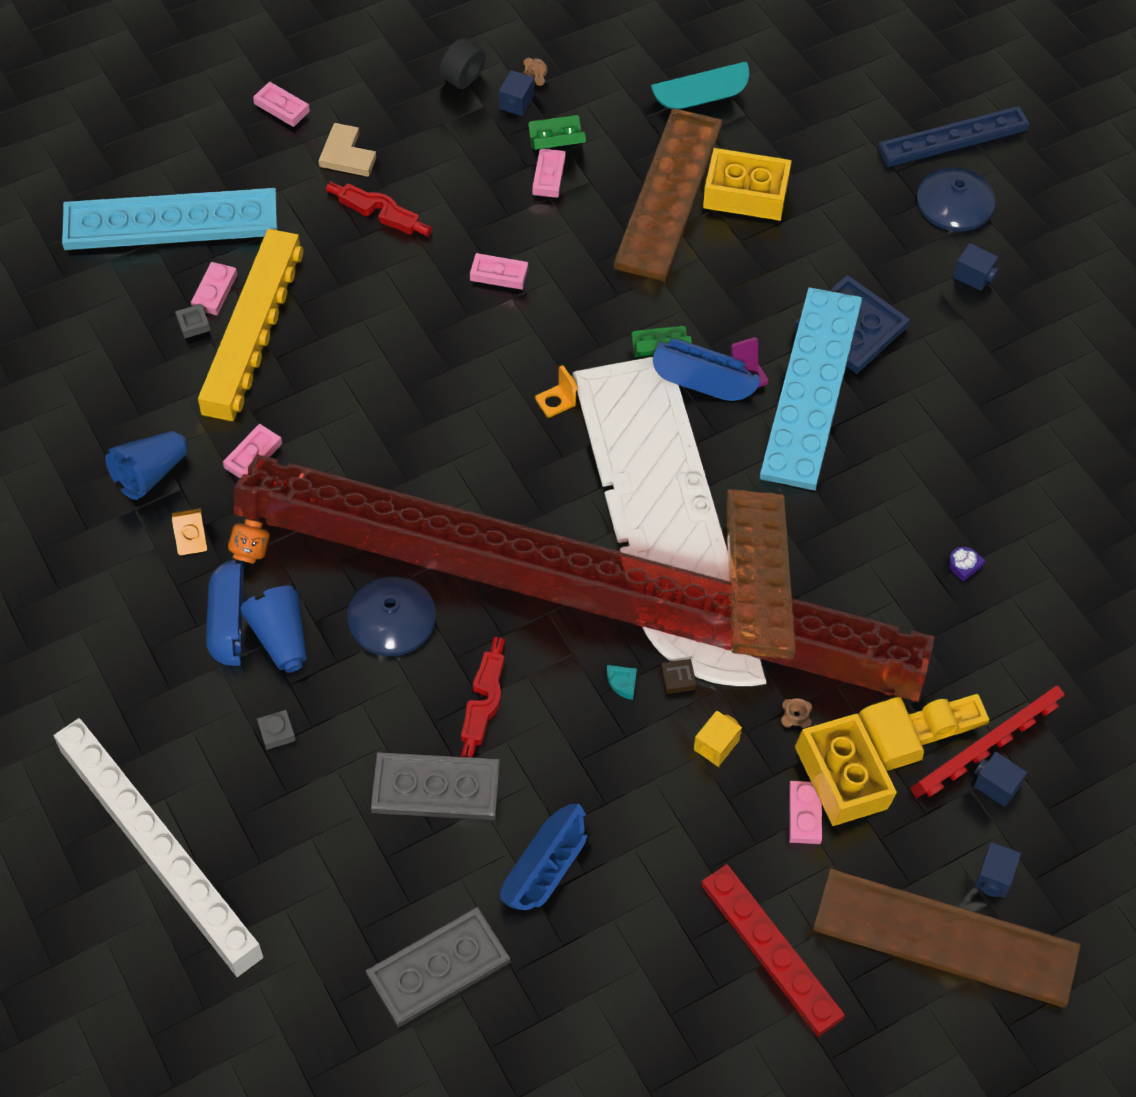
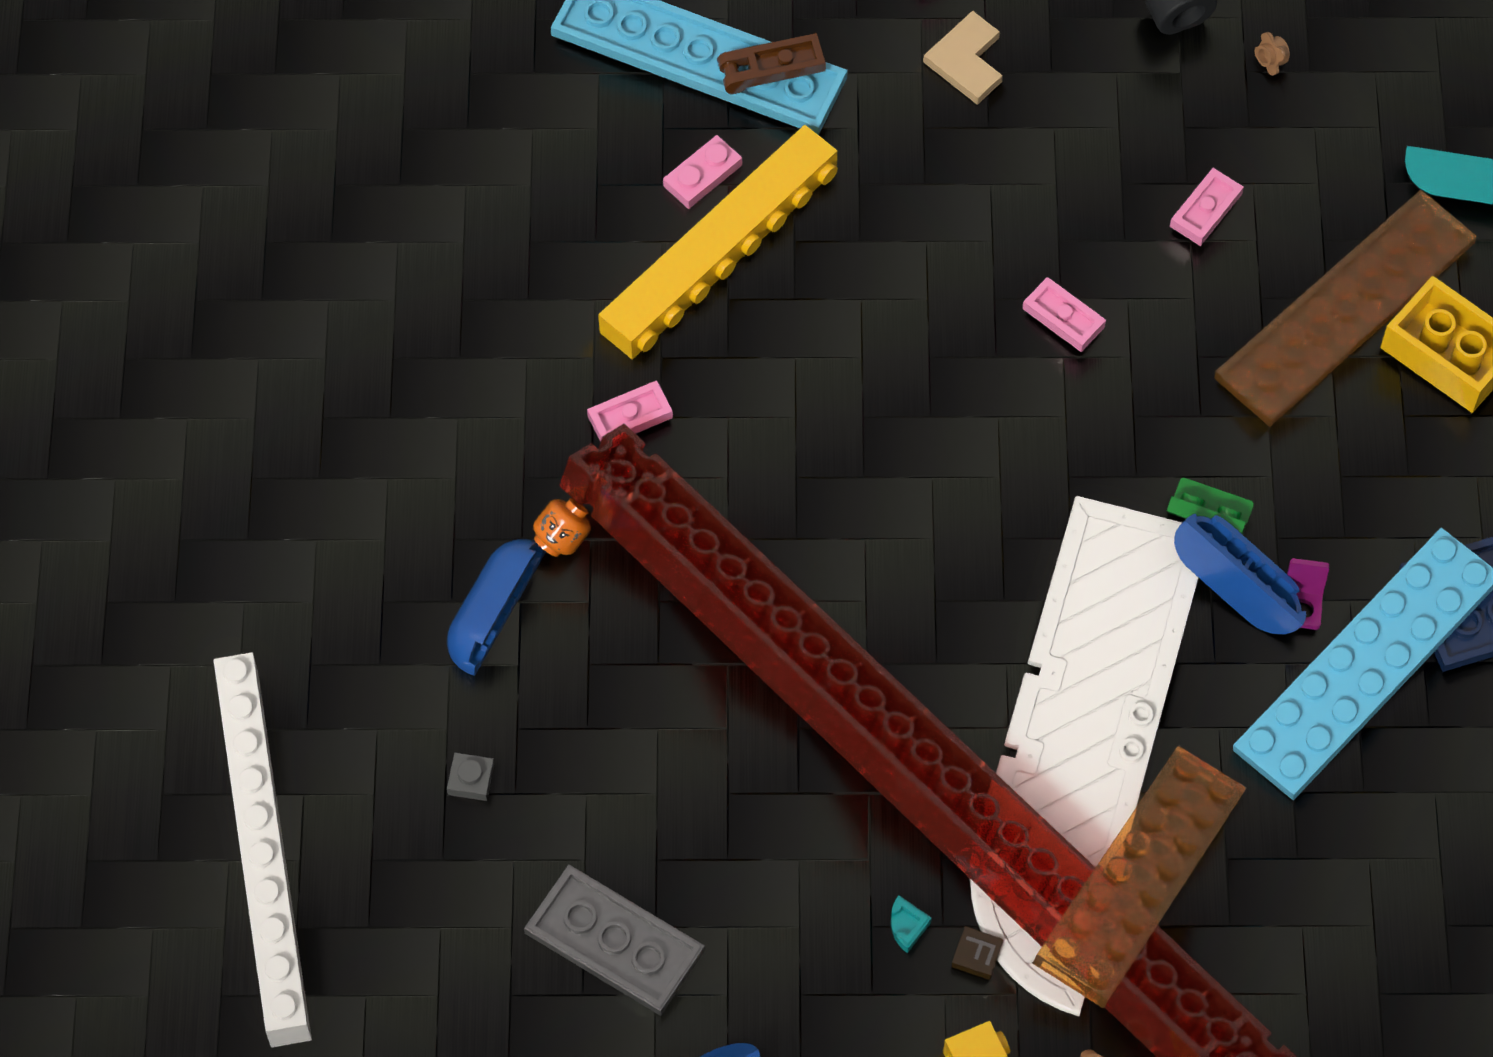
camera: 30 degrees right, 5 degrees up
blue cone [105,431,188,500] -> none
light orange bracket [172,509,207,555] -> none
dark grey plate [175,304,211,339] -> none
blue cone [240,586,307,673] -> none
red piece [326,181,432,237] -> none
dark blue dish [347,576,436,656] -> none
red piece [460,637,505,758] -> none
dark blue brick [499,70,534,116] -> none
green bracket [528,115,586,150] -> none
light orange bracket [535,365,578,418] -> none
tile [949,547,985,581] -> none
none -> reddish brown plate [717,33,826,94]

